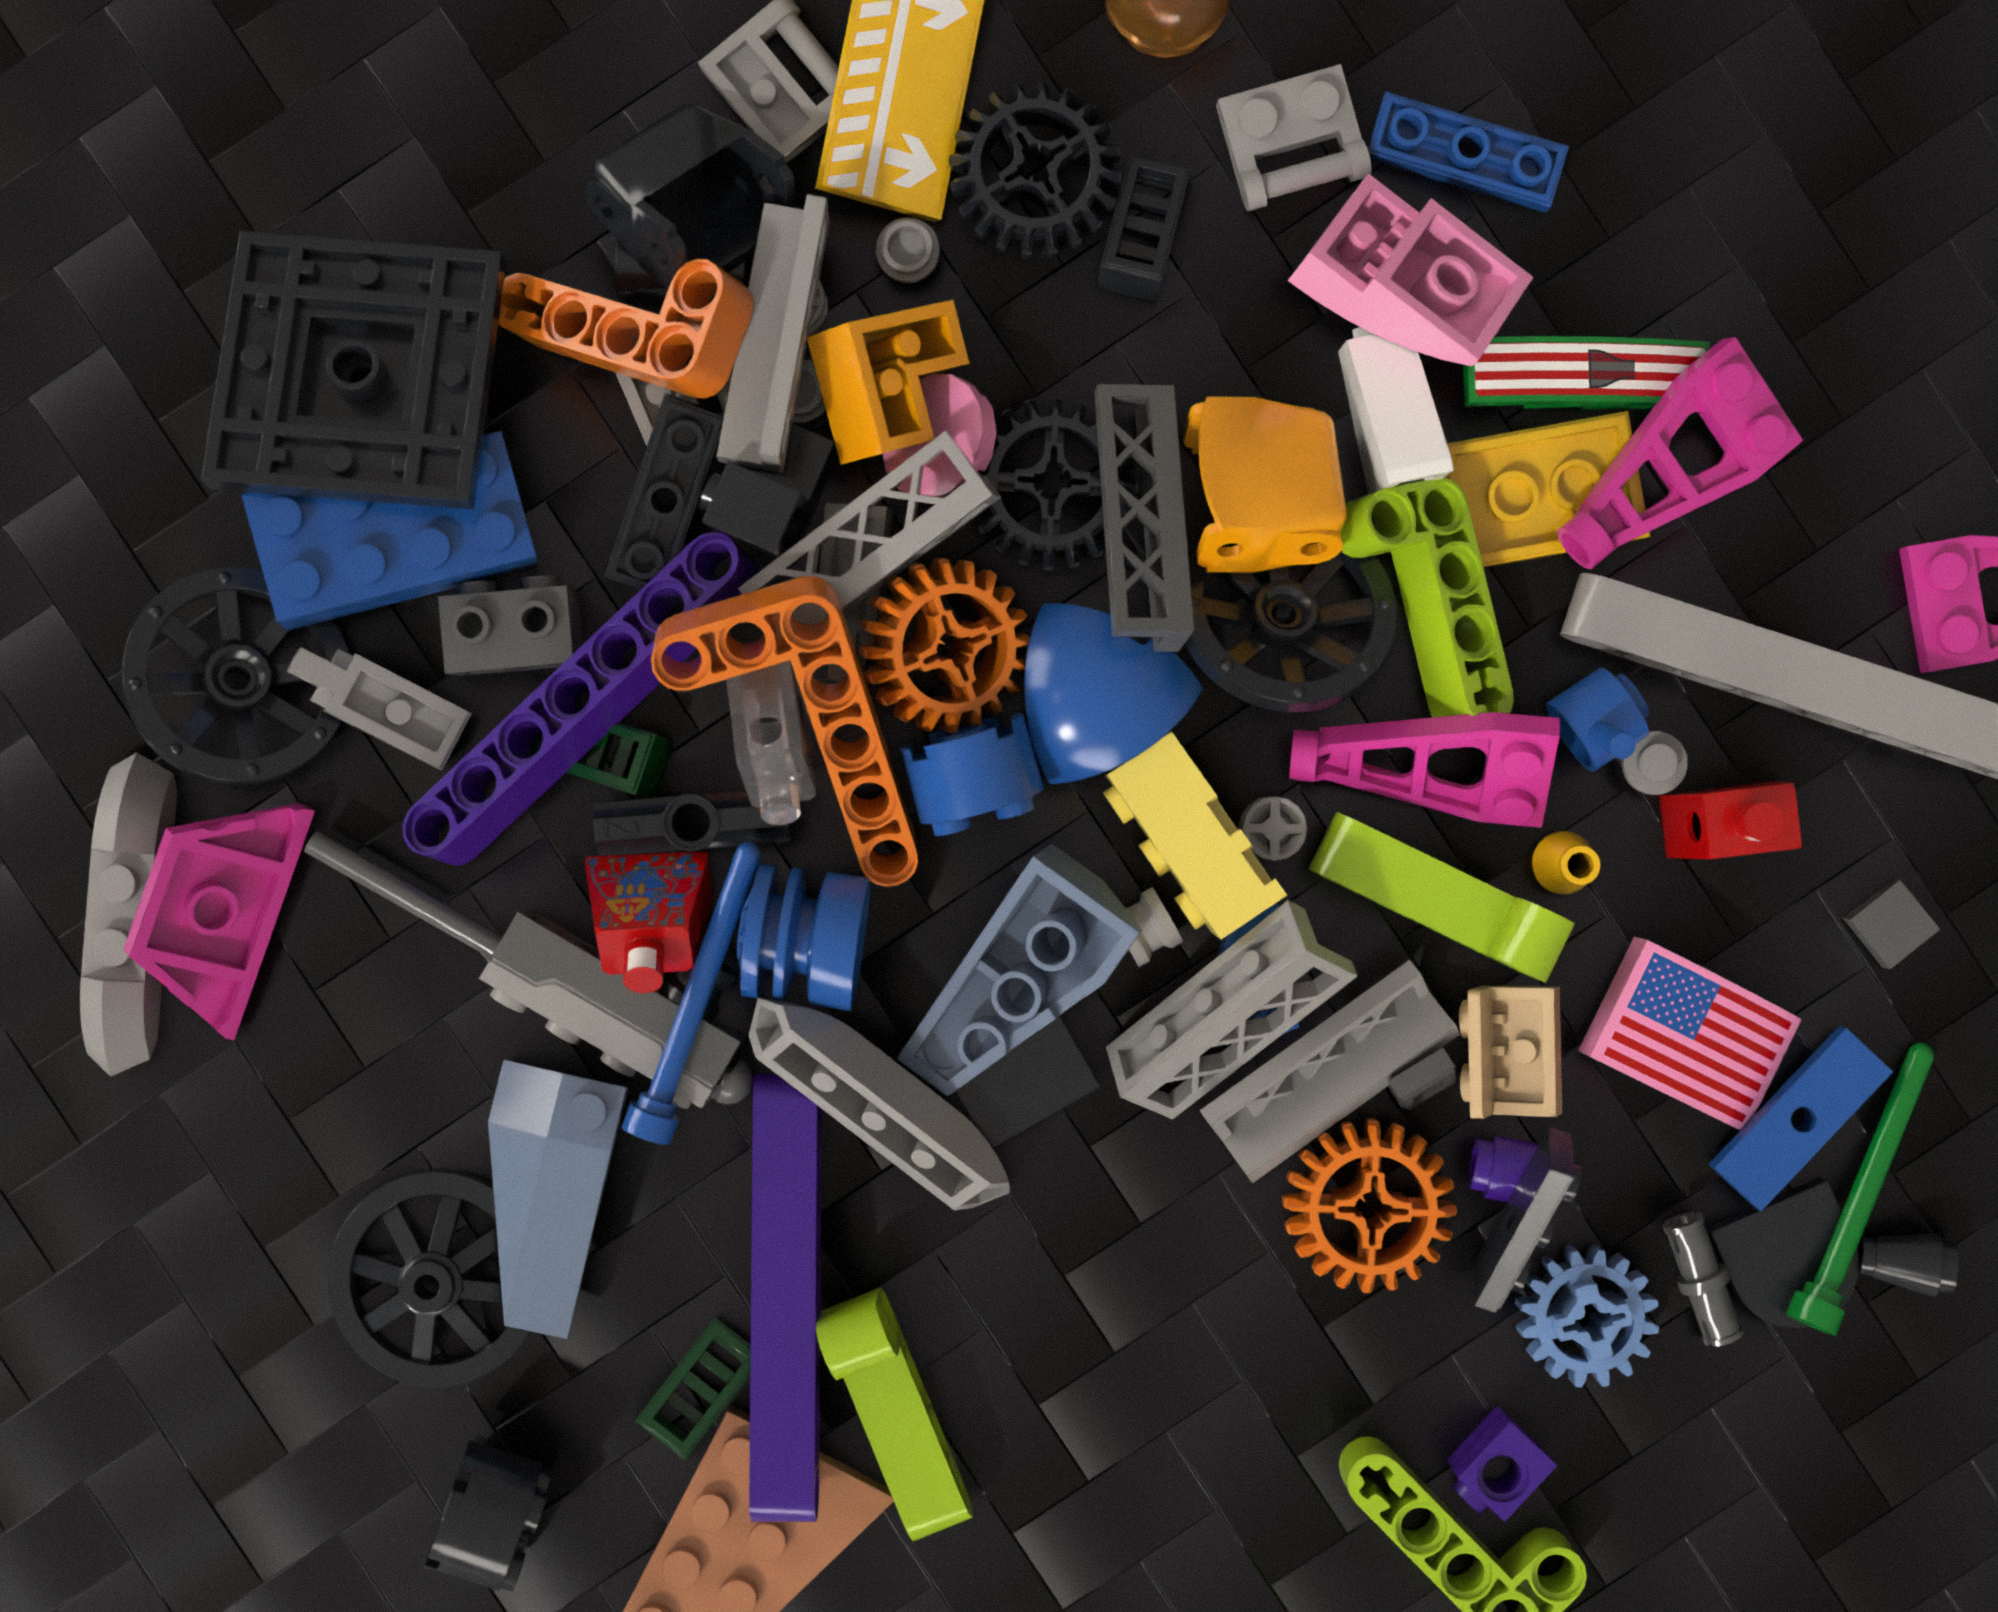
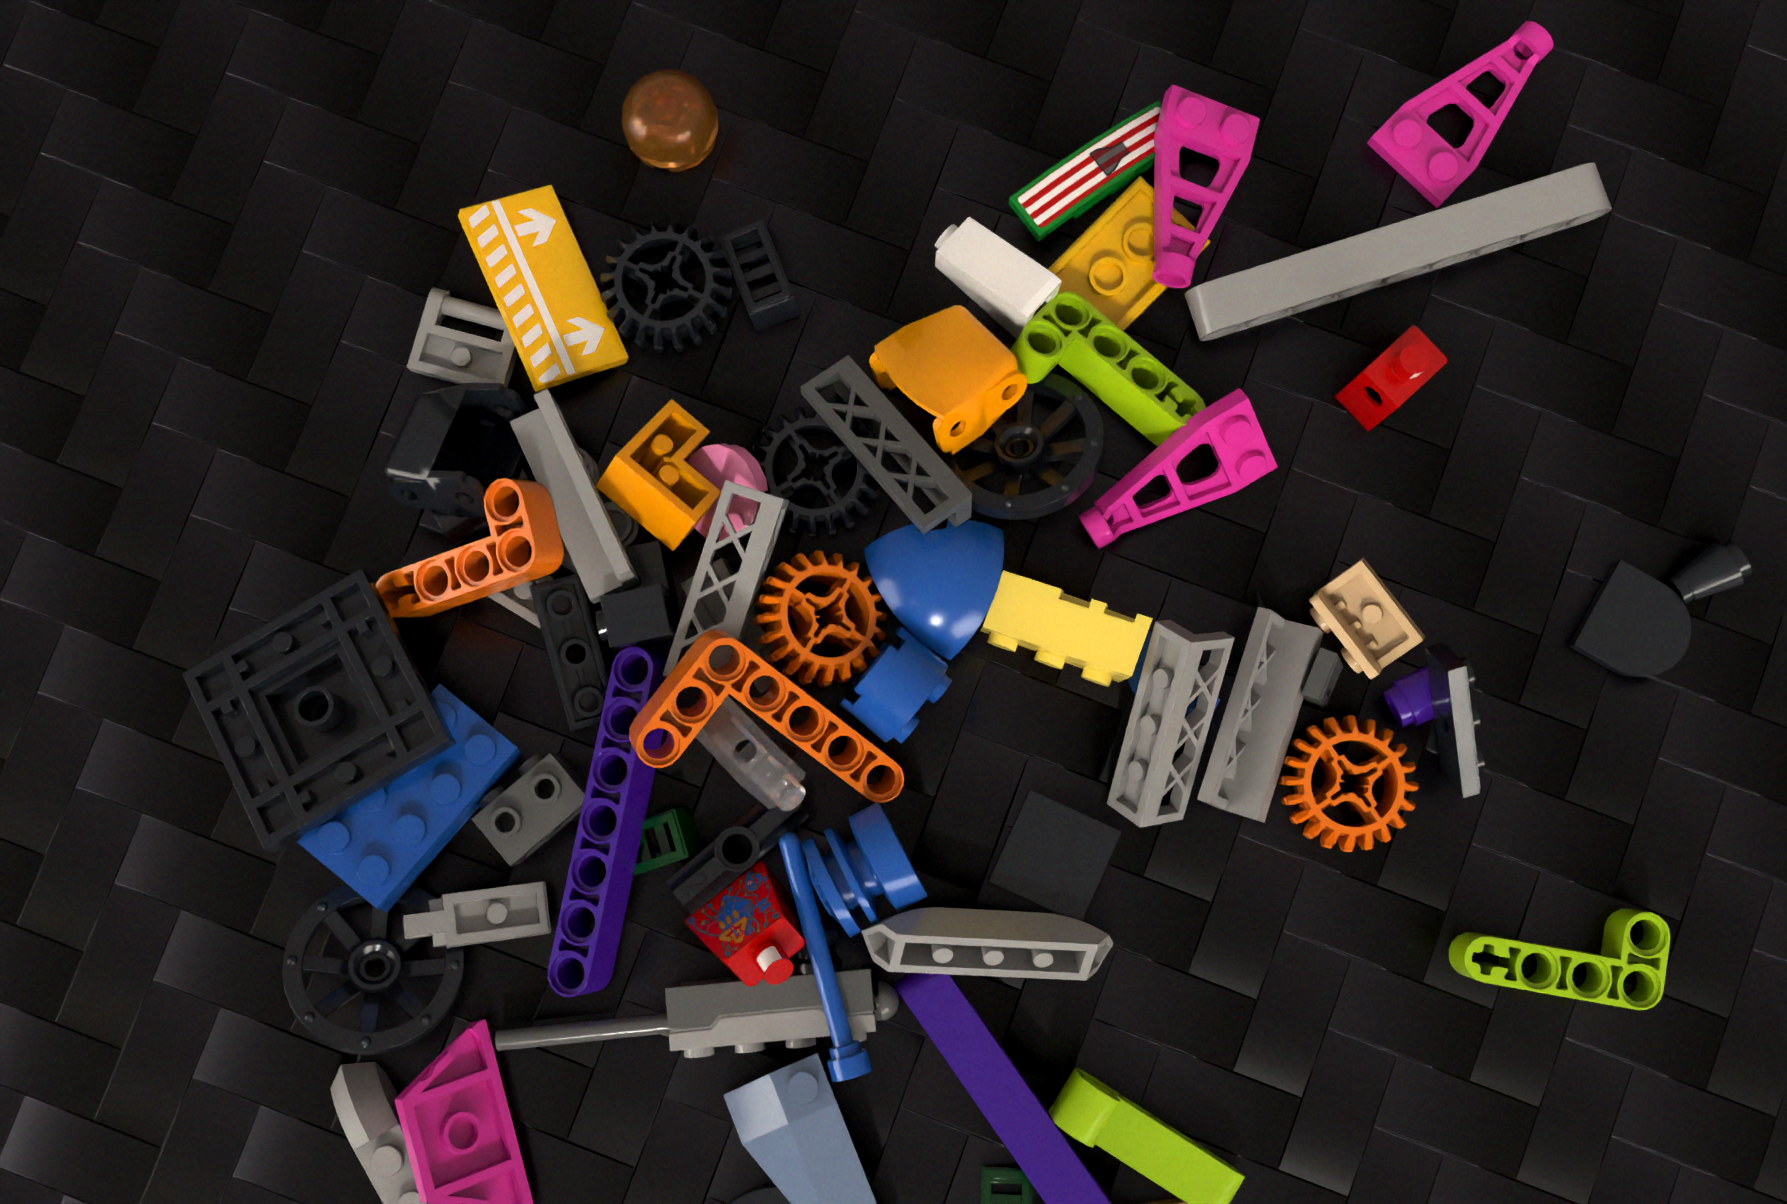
camera: 30 degrees left, 5 degrees down
light grey plate [876,218,940,283] -> none
sand blue wedge [897,844,1142,1097] -> none
light grey wheel [1125,887,1183,967] -> none
light grey plate [1216,64,1372,212] -> none
light grey wheel [1238,796,1307,861] -> none
bright pink slope [1288,173,1533,366] -> none
lime beam [1308,812,1575,983] -> none
blue tile [1367,92,1569,213] -> none
dark purple brick [1446,1405,1558,1522] -> none
medium blue gear [1515,1244,1659,1388] -> none
yellow cone [1532,831,1600,894] -> none
blue piece [1545,667,1650,772] -> none
slope [1578,937,1802,1130] -> none
light grey plate [1621,731,1688,795] -> none
dark grey pin [1662,1212,1744,1347] -> none
blue tile [1708,1026,1893,1211] -> none
green piece [1786,1043,1934,1336] -> none
dark grey tile [1843,879,1940,969] -> none

